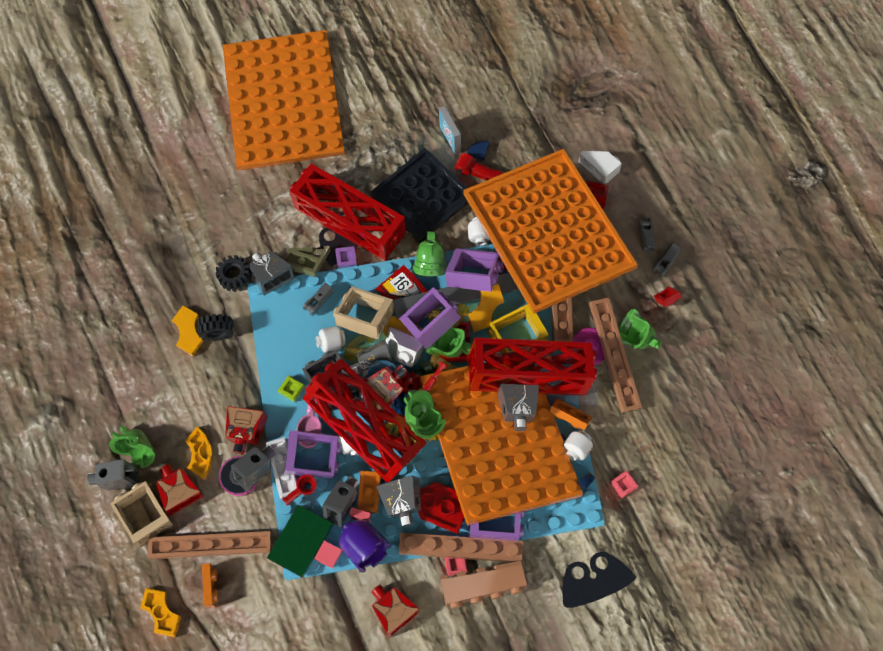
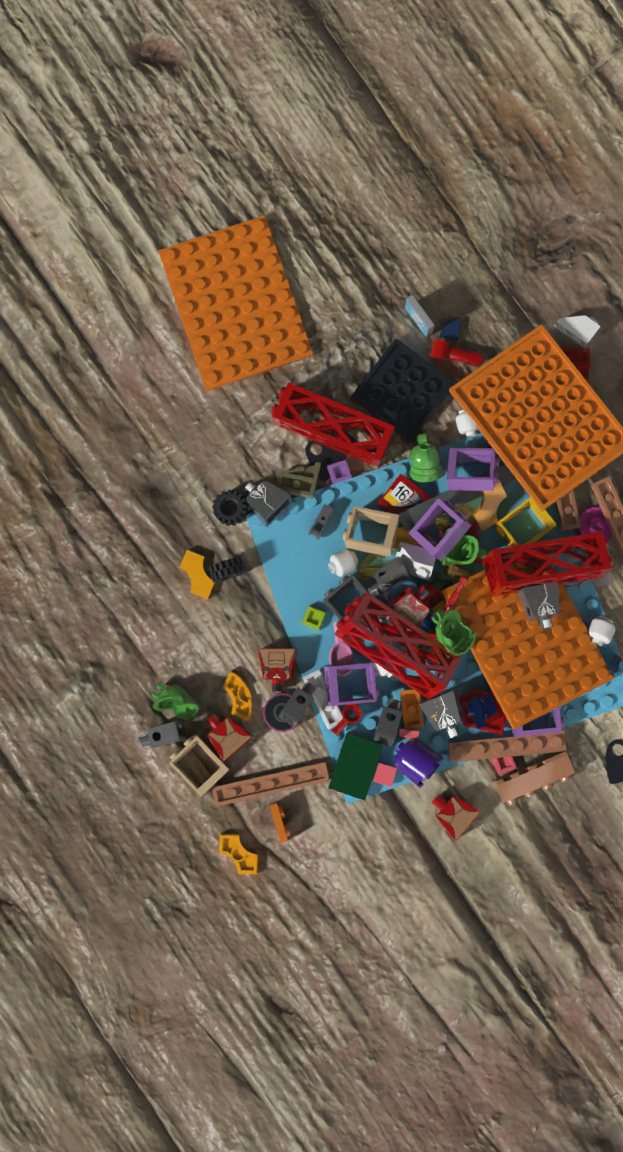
camera: 15 degrees left, 15 degrees up
orange plate [549,399,592,431] -> none
none -> clear blue brick [466,695,497,730]

